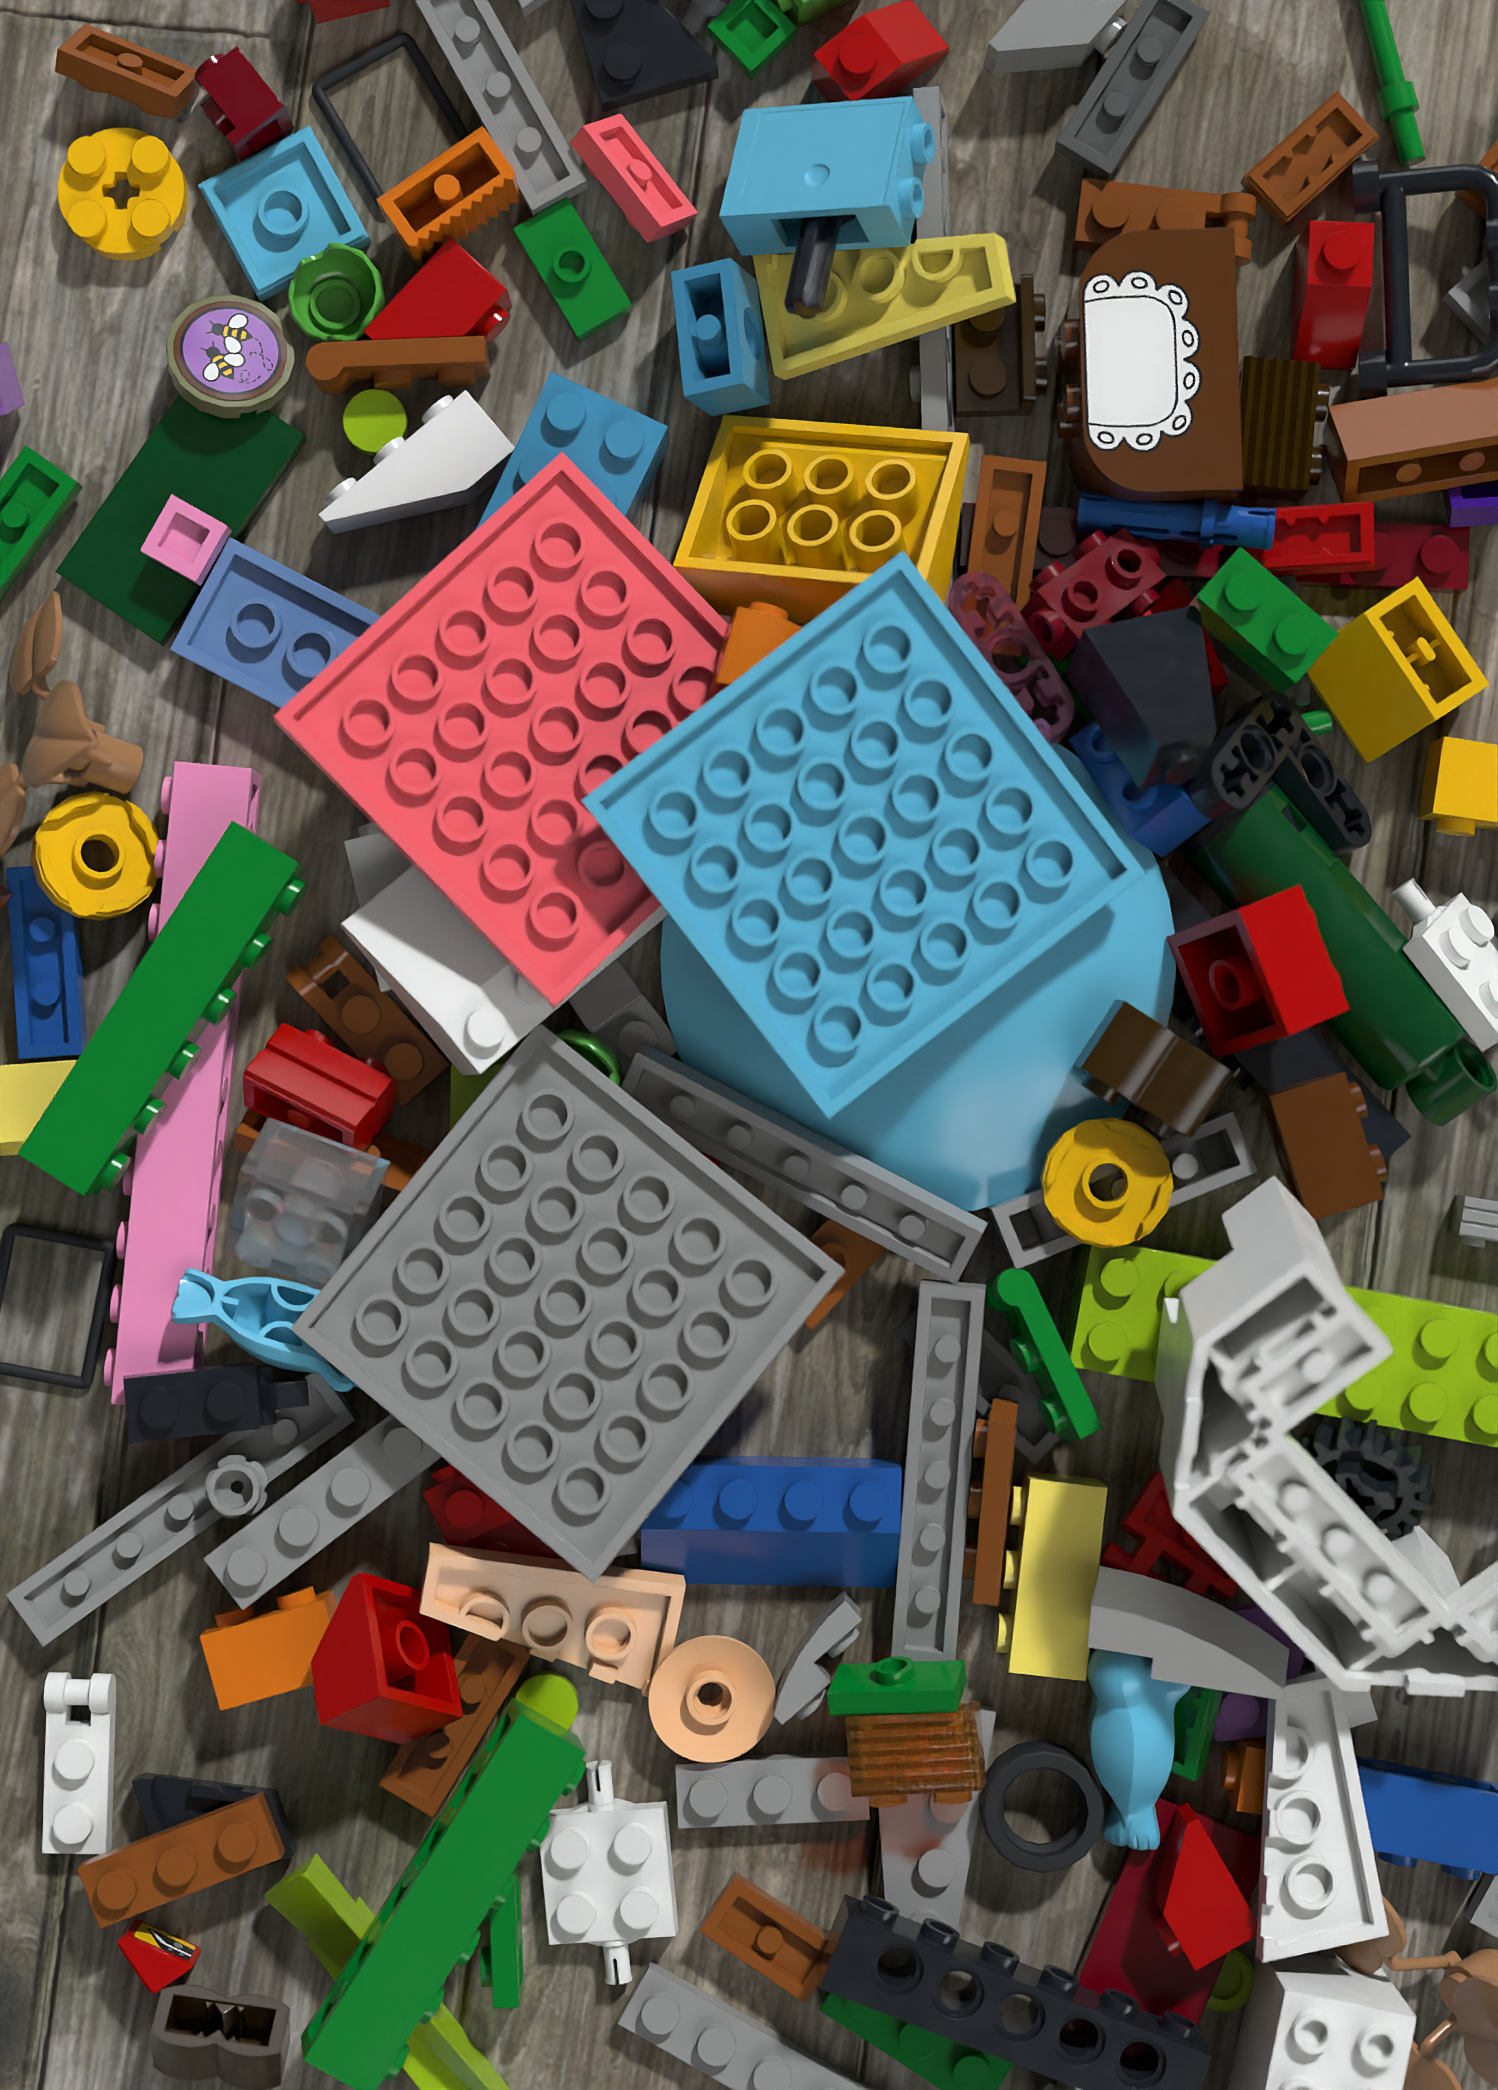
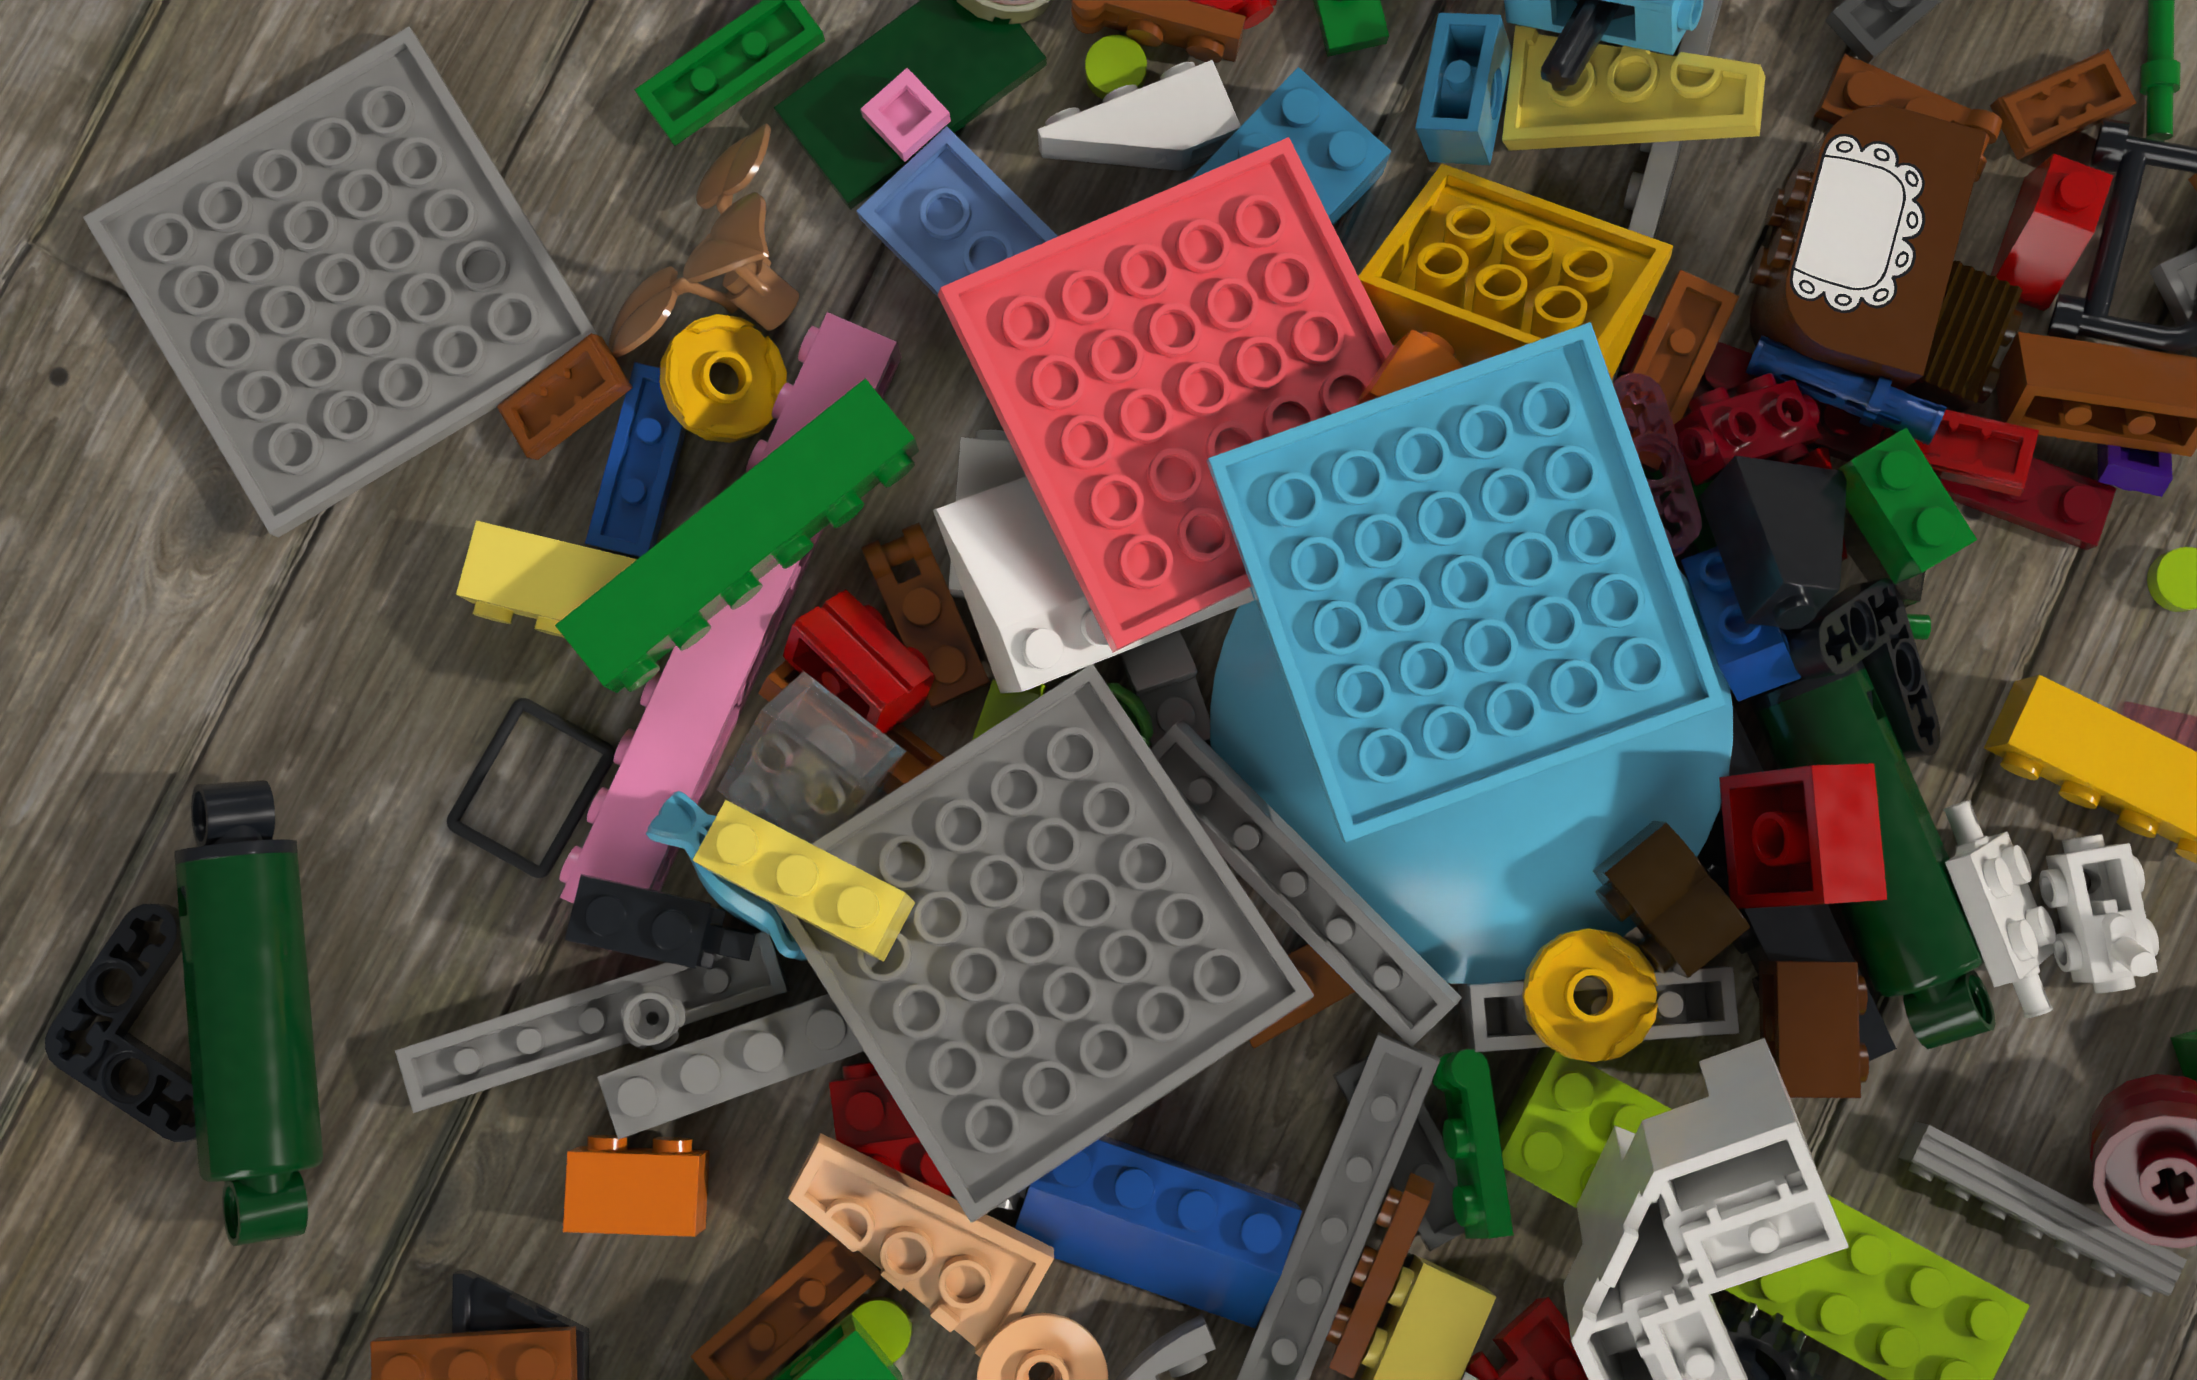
camera: 15 degrees right, 5 degrees down
white plate [42,1672,116,1855] -> none
red slope [311,1572,463,1745] -> none
dark brown bracket [953,274,1047,417] -> none
yellow slope [1305,577,1490,765] -> none
none -> light yellow brick [693,800,915,962]

